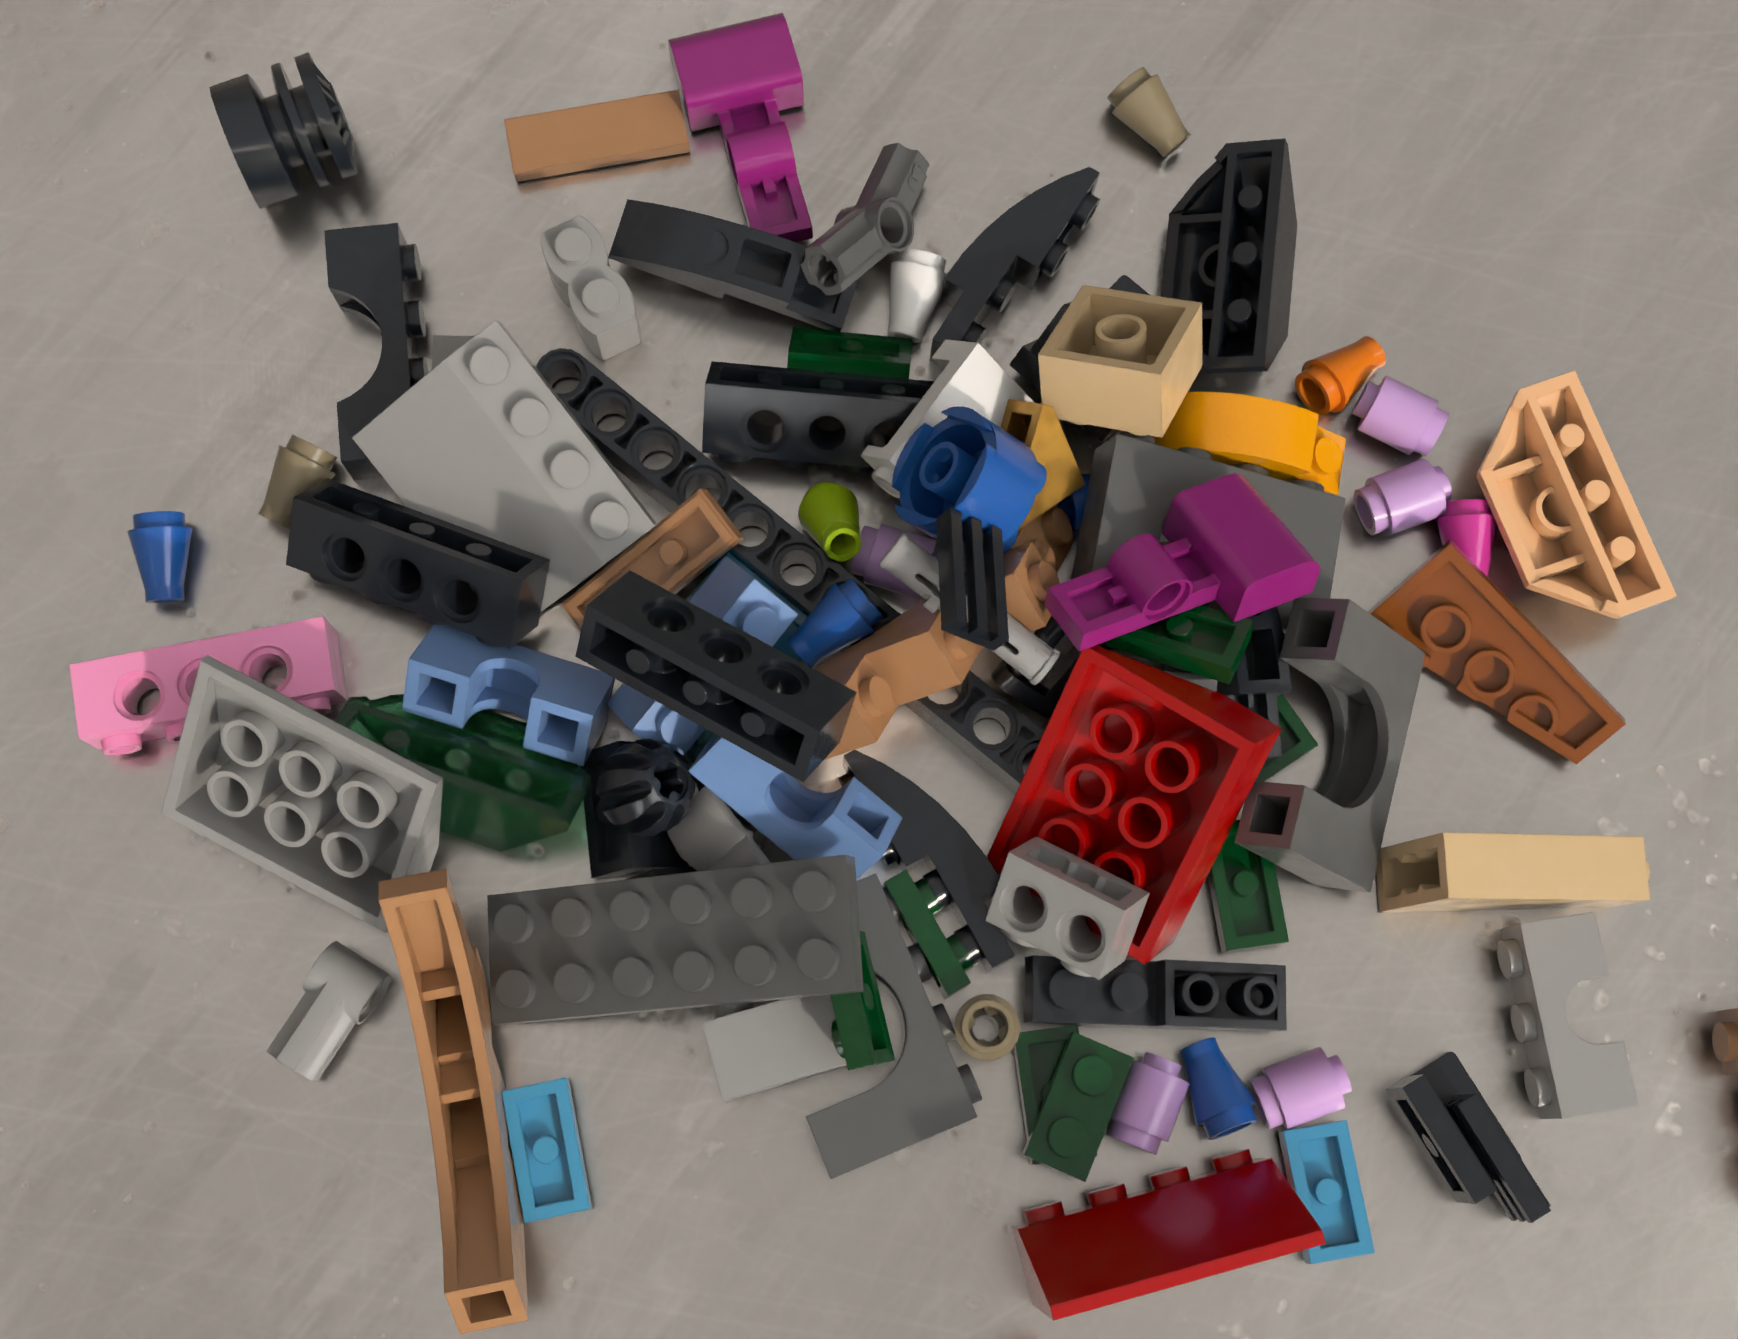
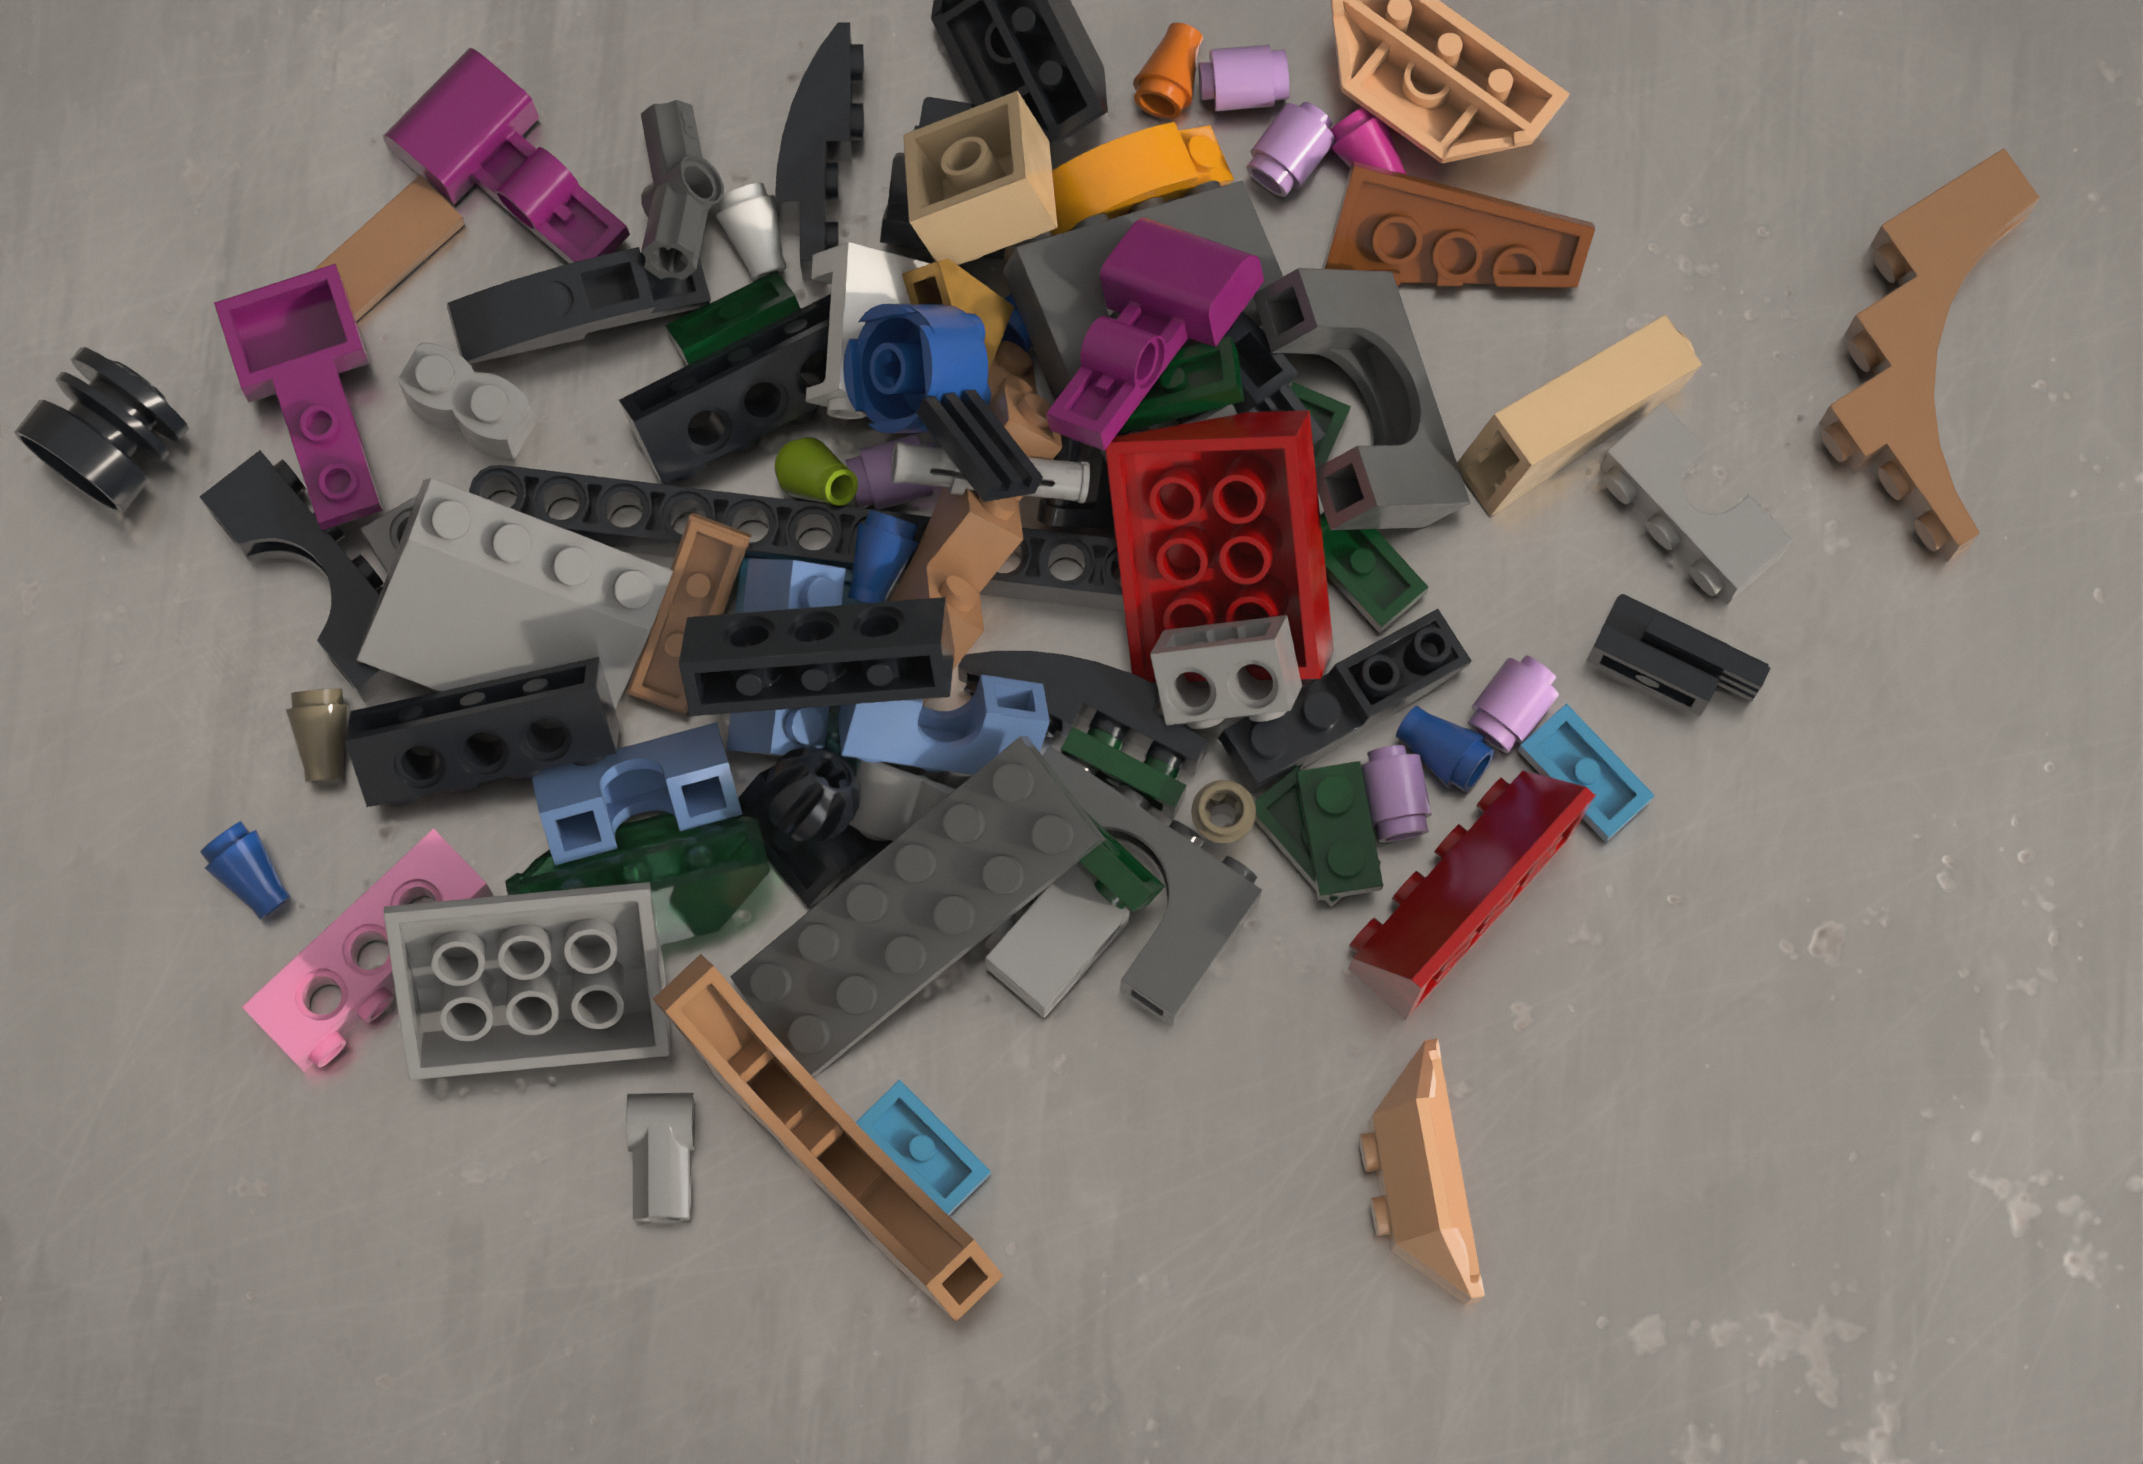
camera: 30 degrees left, 0 degrees up
none -> magenta plate [214,264,383,530]

